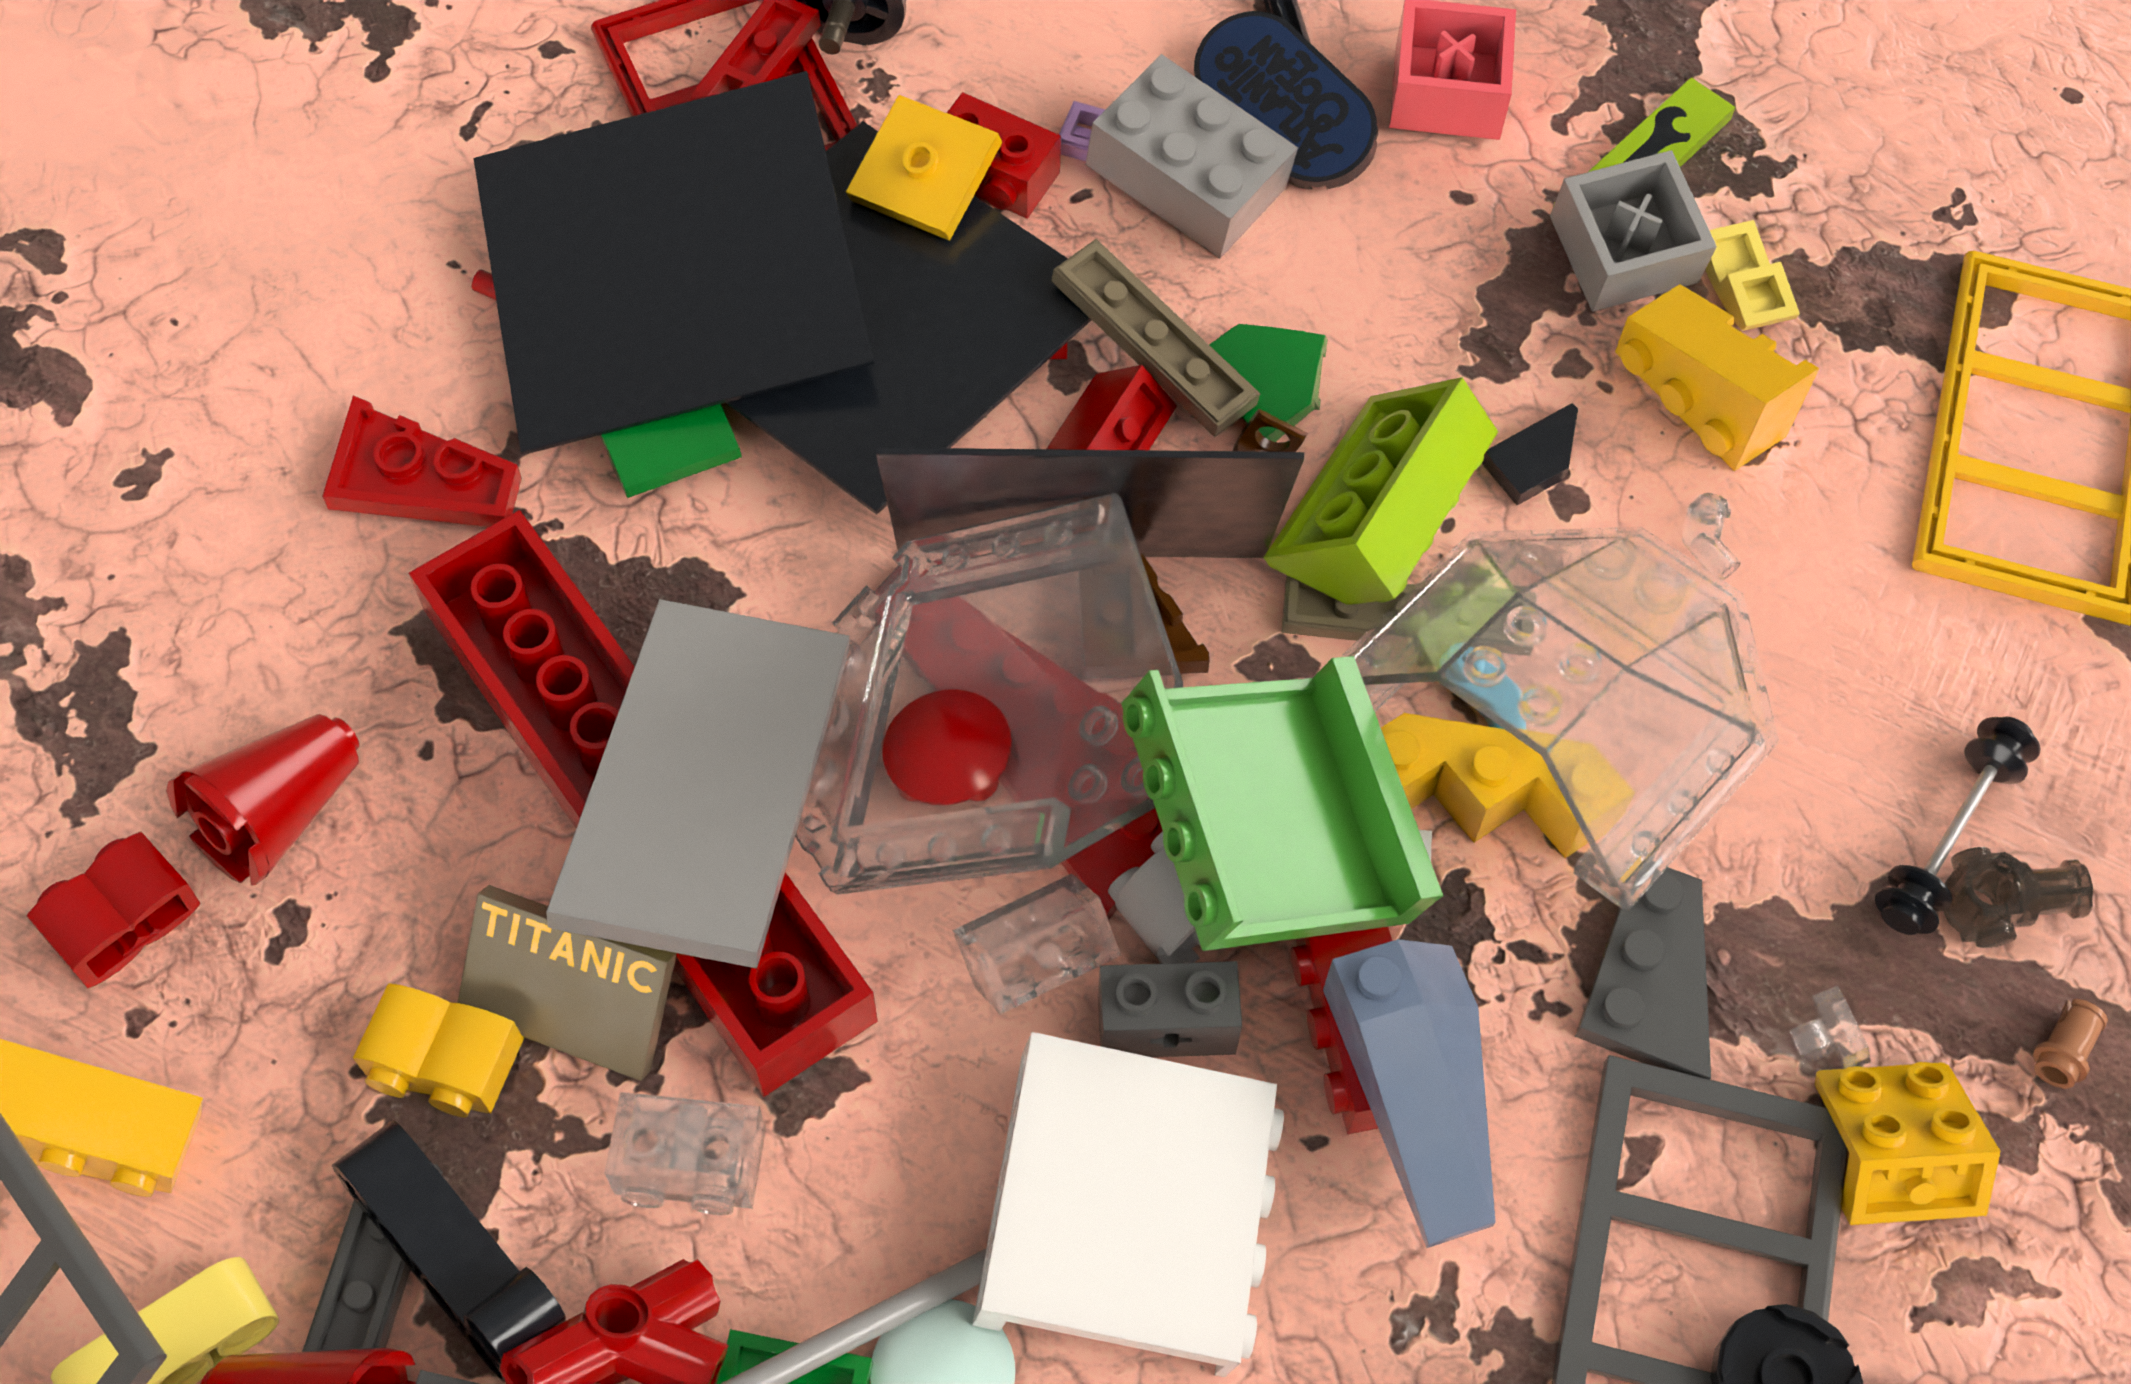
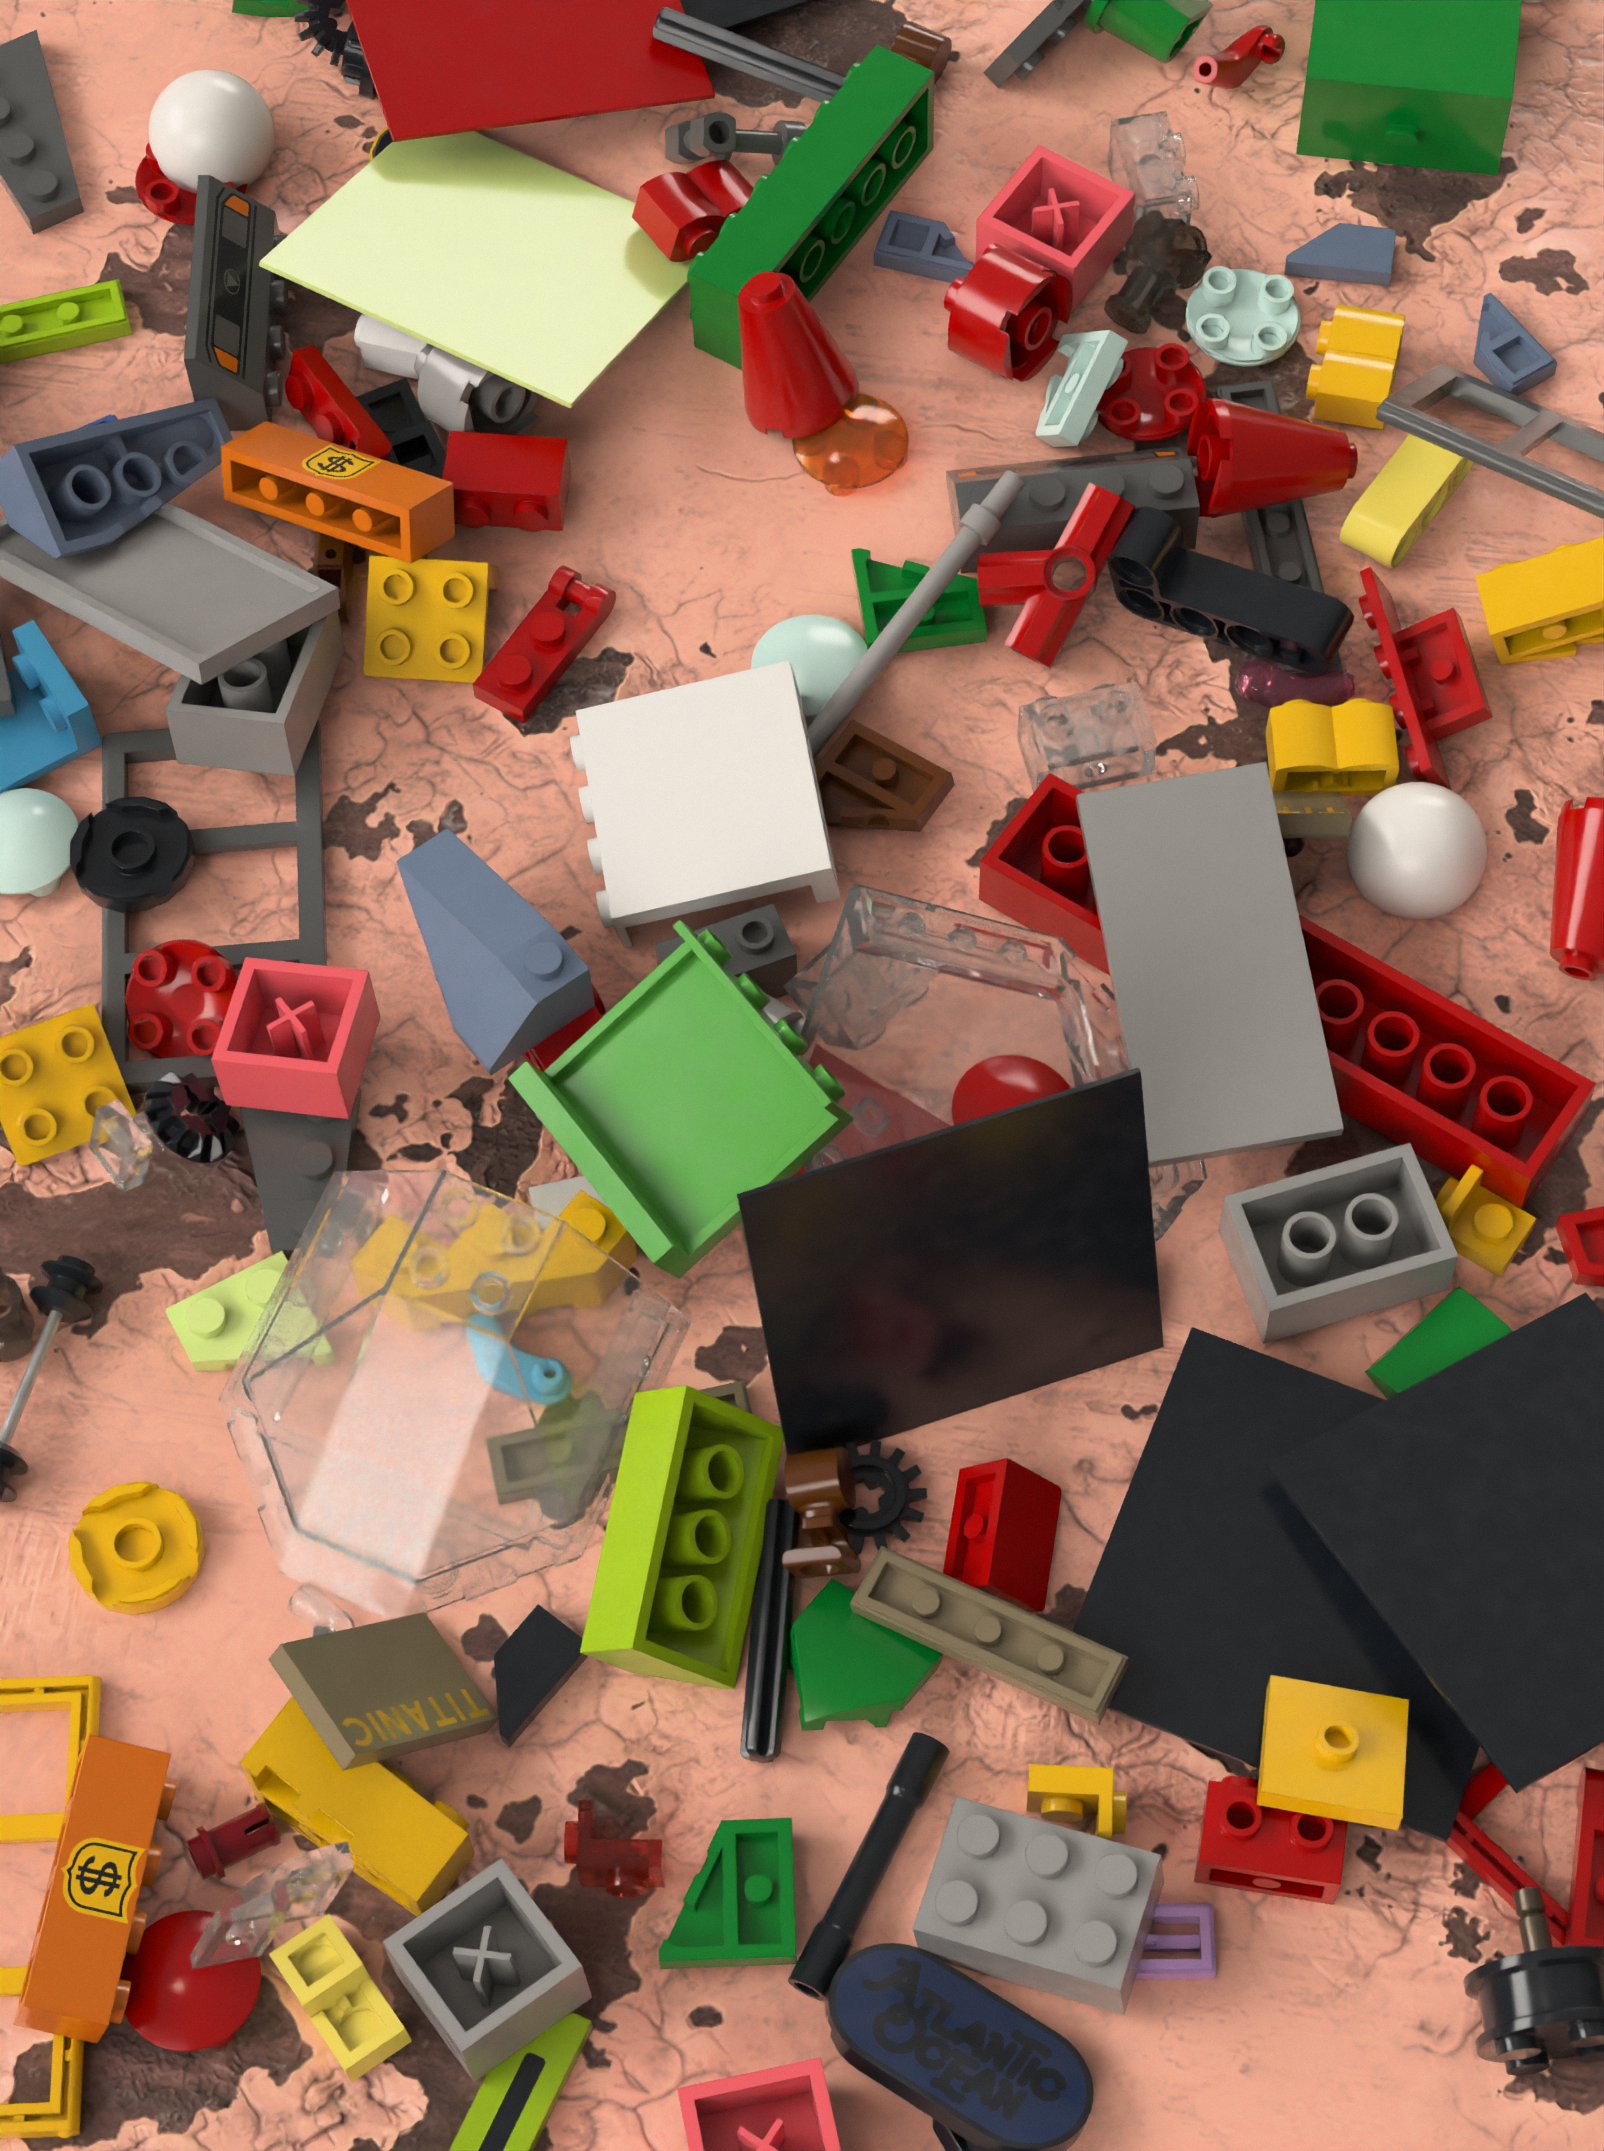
camera: 165 degrees right, 0 degrees up
none -> orange brick [13,1734,177,2044]
none -> yellow tile [68,1481,206,1616]
none -> red dish [119,1910,261,2052]
none -> red dish [125,939,238,1059]
none -> black gear [143,1071,240,1163]
none -> yellowish green wing [164,1251,340,1371]
none -> dark red pin [186,1803,281,1880]
none -> clear slope [190,1841,354,1969]
none -> coral brick [211,957,381,1119]
none -> dark tan tile [268,1612,498,1771]
none -> clear red bracket [564,1799,666,1897]
none -> green wing [658,1818,797,1969]
none -> black axle [740,1498,800,1763]
none -> black piece [788,1732,950,2001]
none -> reddish brown wing [815,719,955,832]
none -> yellow bracket [1026,1764,1127,1841]
none -> light grey brick [1218,1143,1458,1344]
none -> clear pink arm [1235,661,1355,709]
none -> white piece [1347,782,1488,920]
none -> red bracket [1359,567,1493,790]
none -> yellow bracket [1435,1164,1537,1278]

